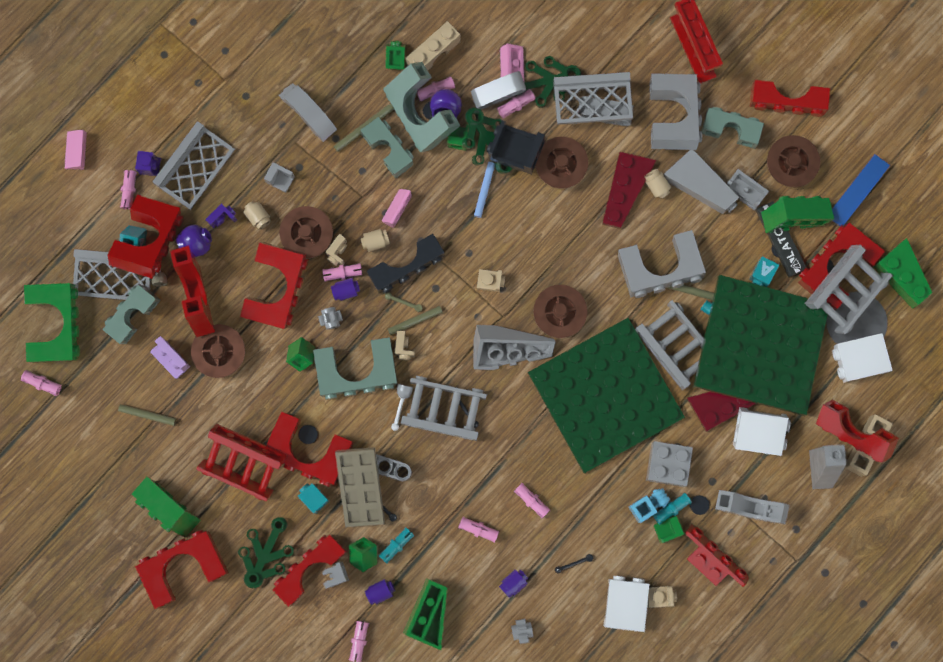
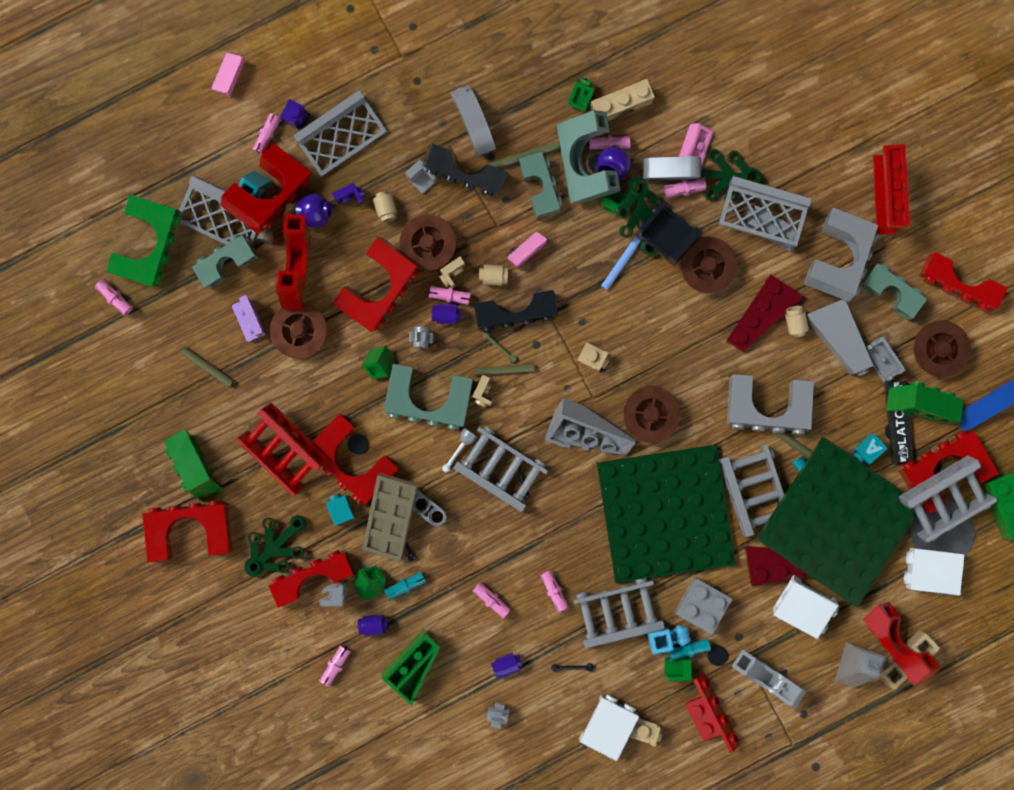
camera: 15 degrees right, 5 degrees up
none -> black arch [422,143,508,197]
none -> light grey fence [573,577,665,649]

